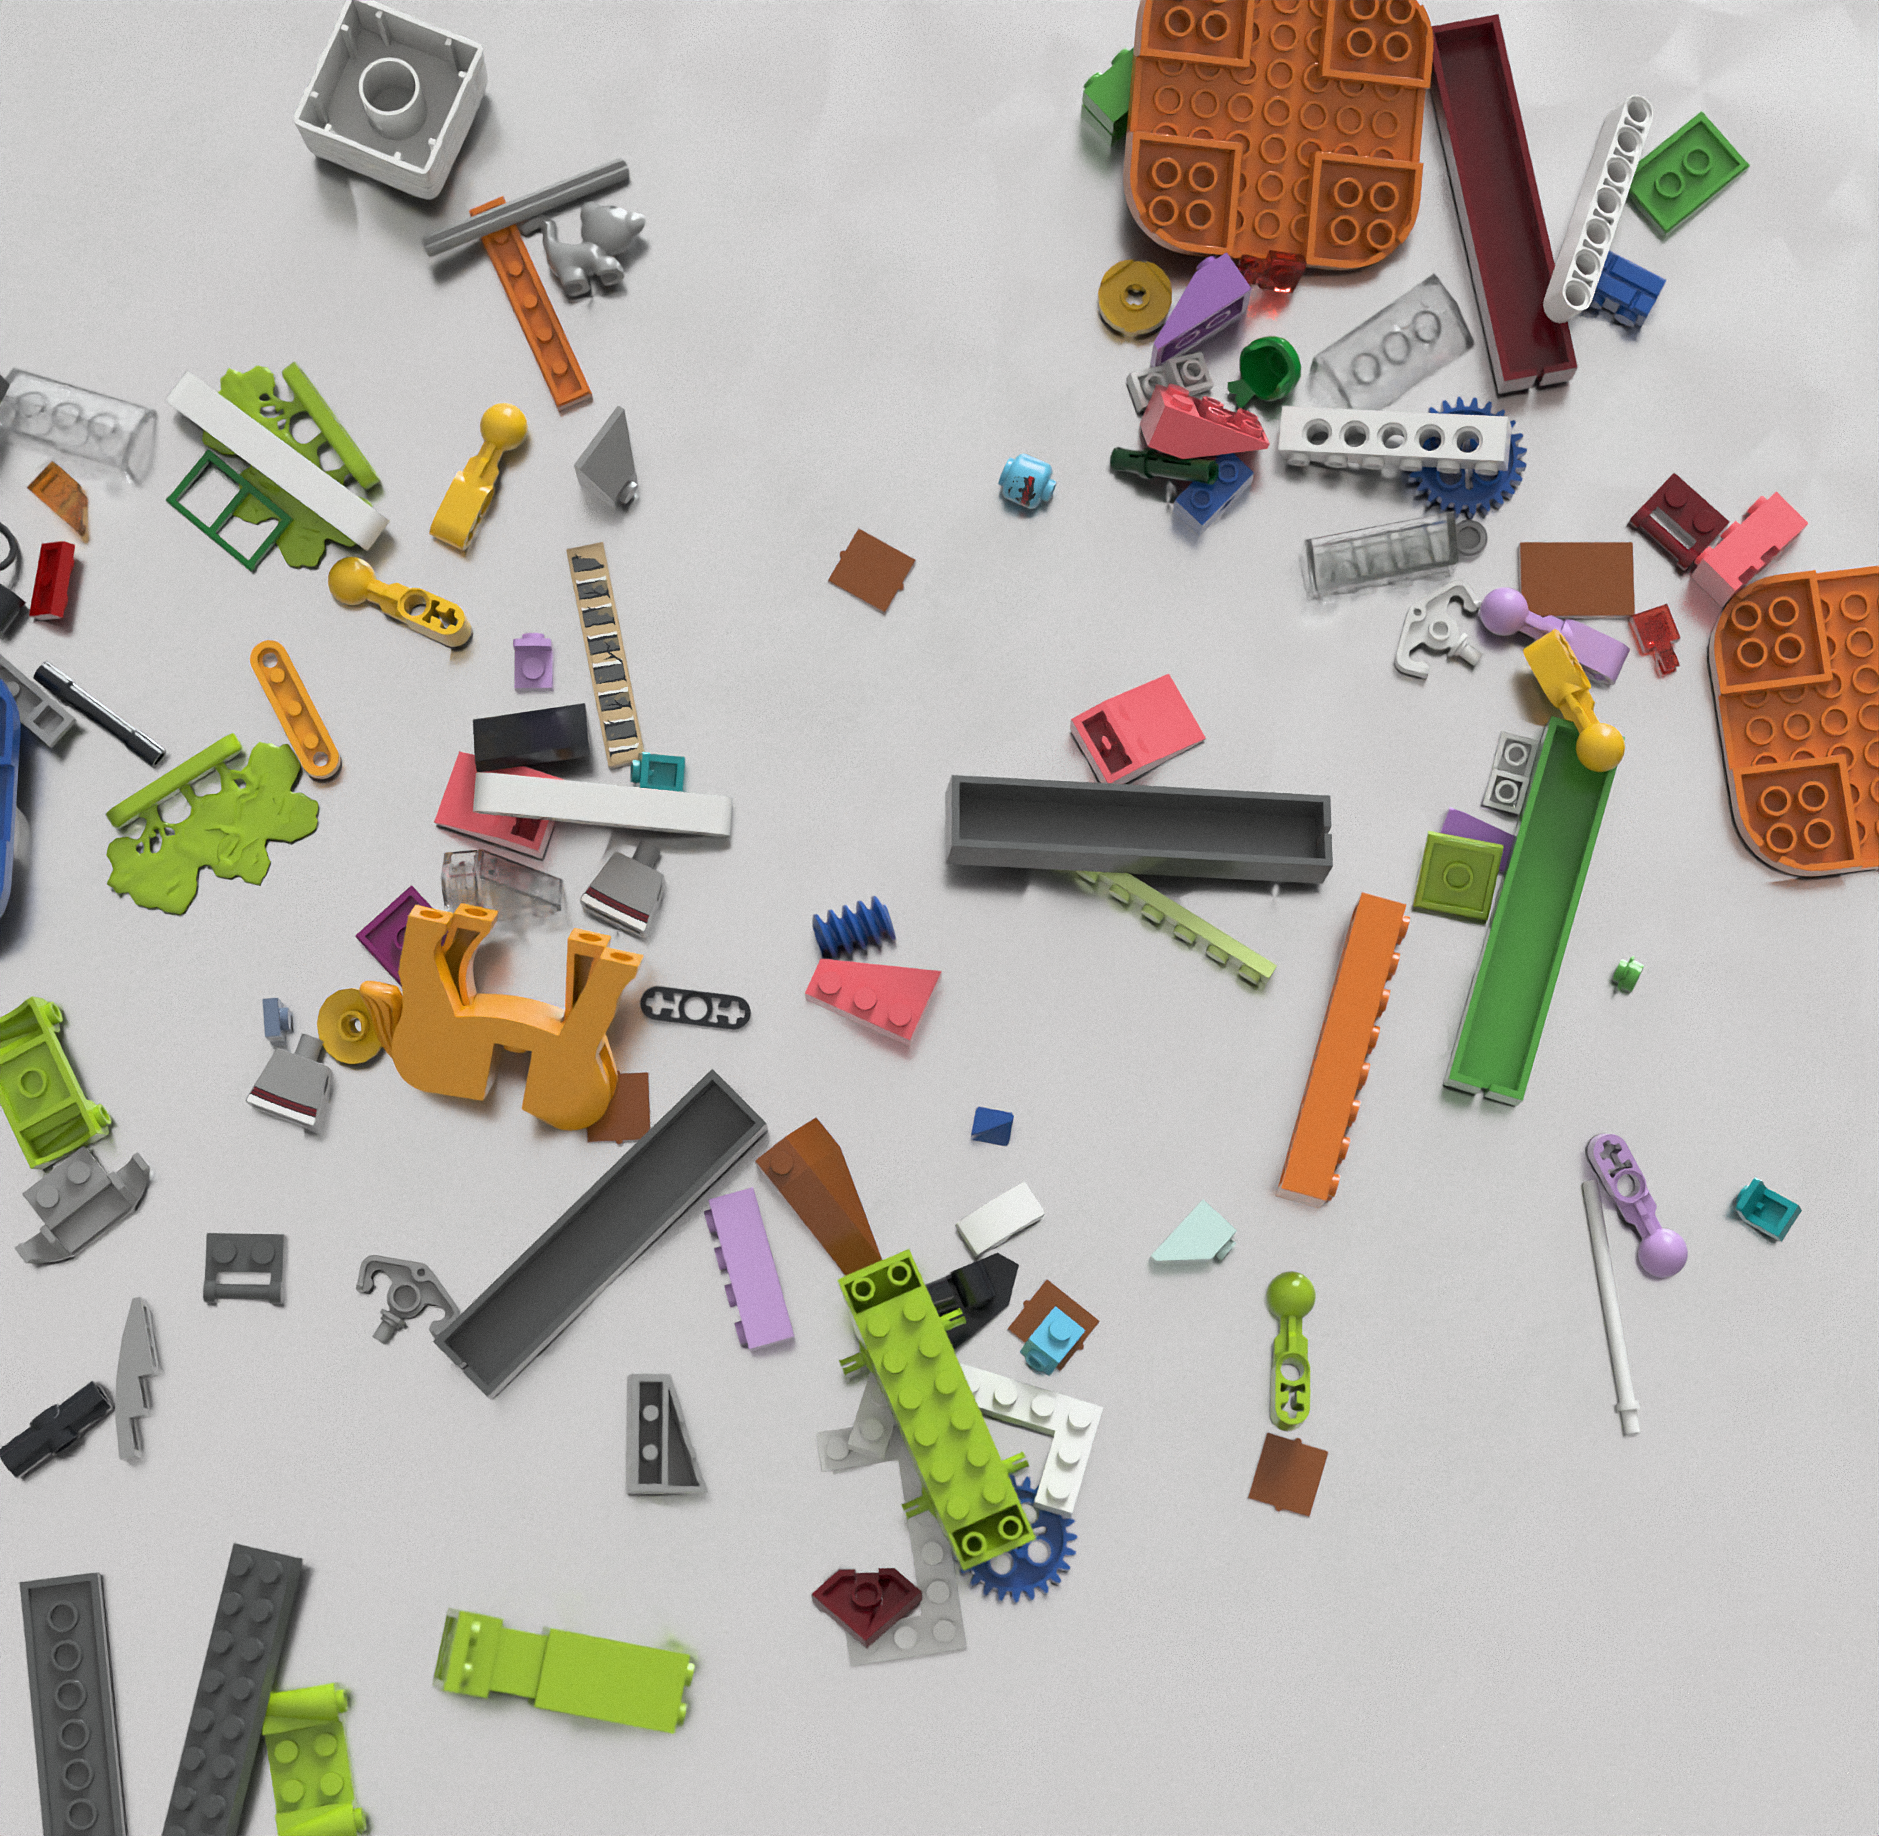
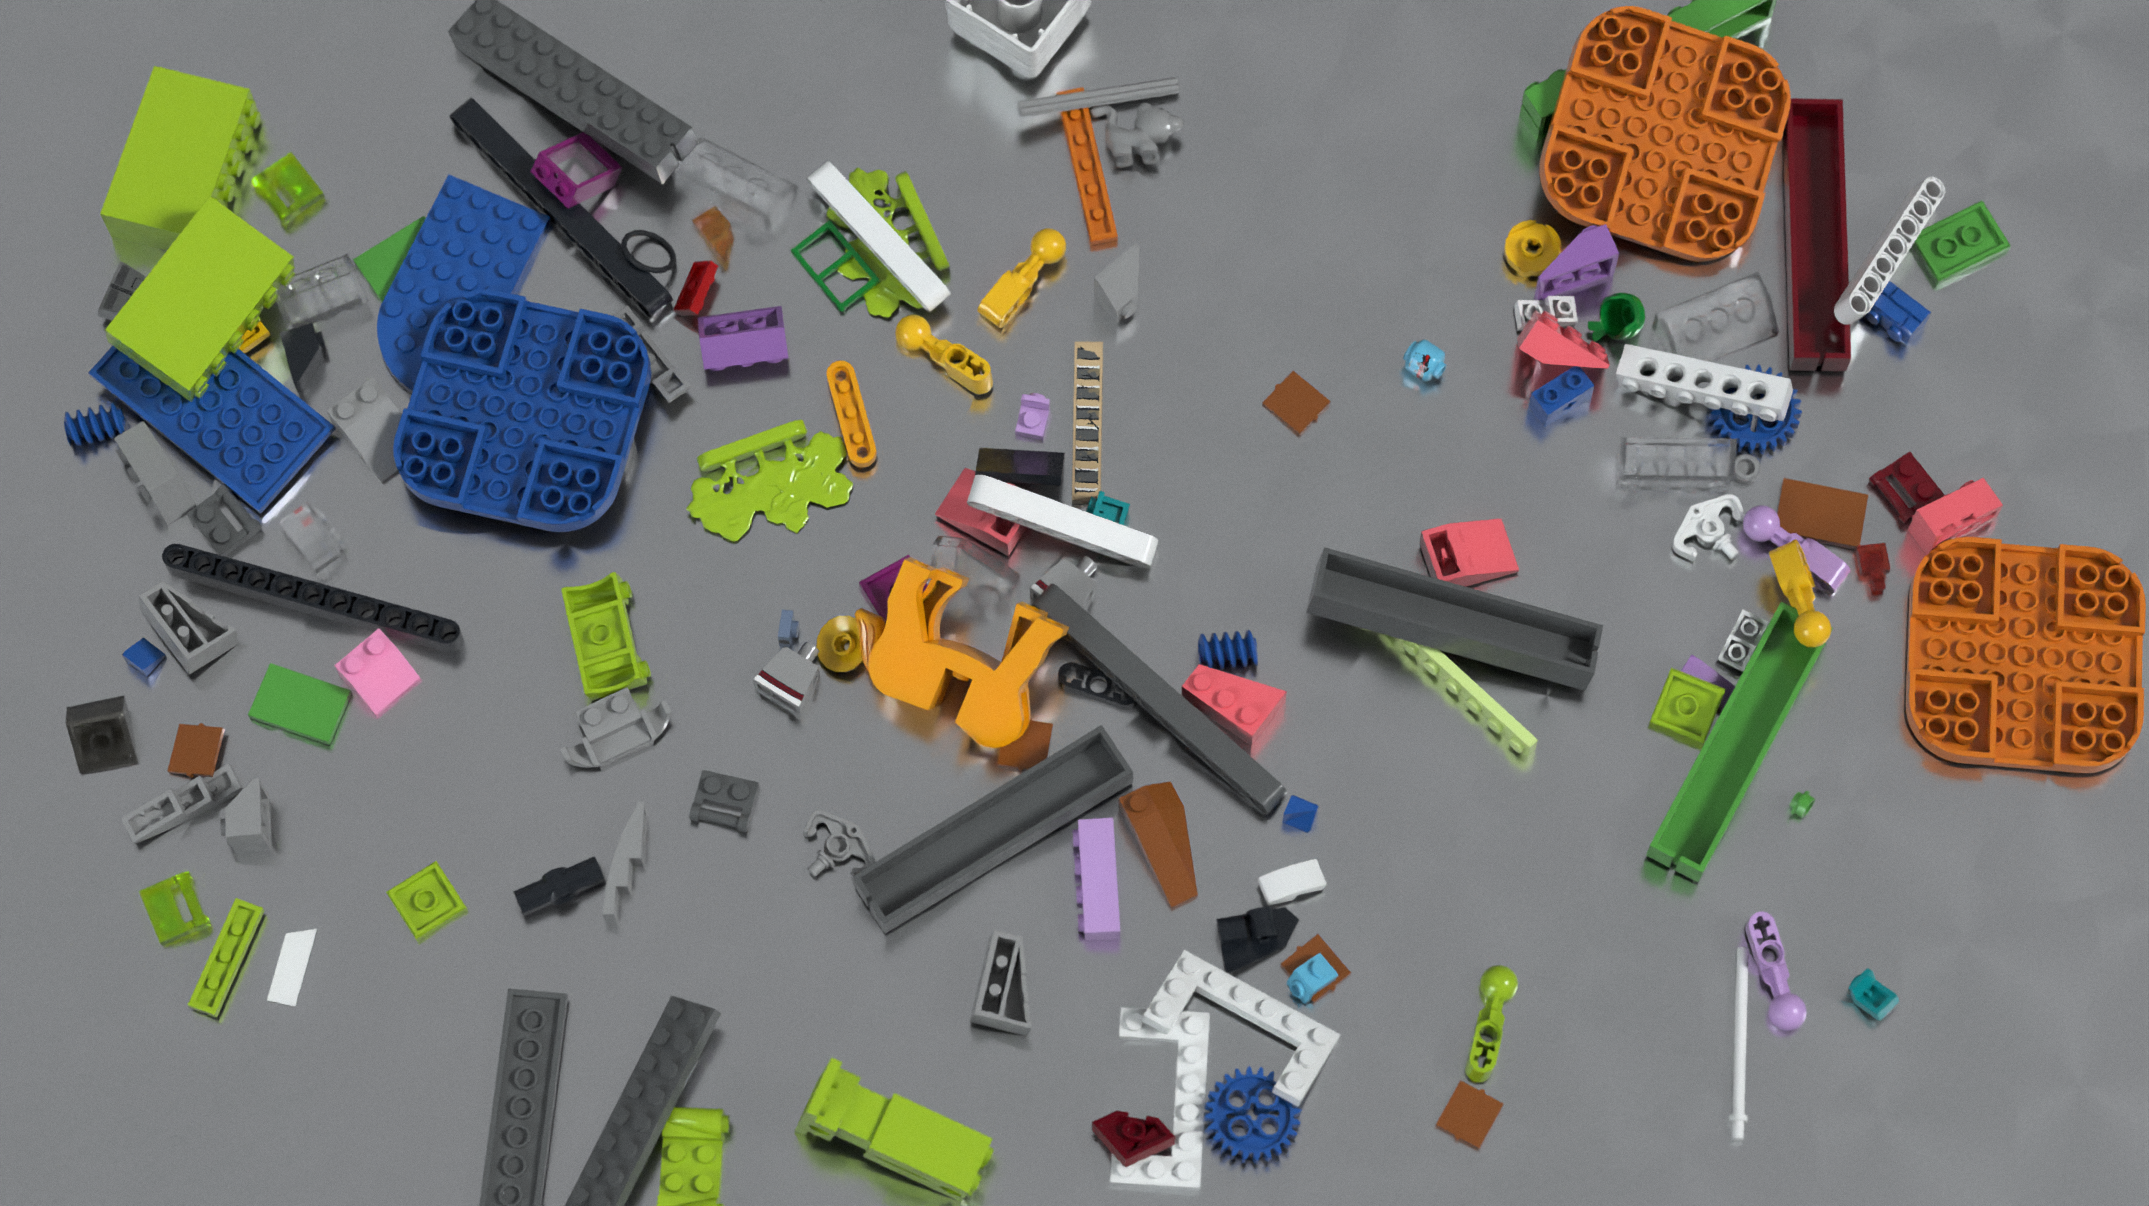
camera: 15 degrees right, 10 degrees down
black piece [33,661,167,768] -> none
lime piece [837,1249,1036,1571] -> none
dark green pin [1110,447,1219,485] -> none
light aqua slope [1149,1199,1237,1264] -> none
clear red plate [1237,250,1307,294] -> none
orange brick [1275,892,1410,1209] -> none
none -> medium lavender slope [698,306,788,371]
none -> dark grey beam [1031,583,1287,814]

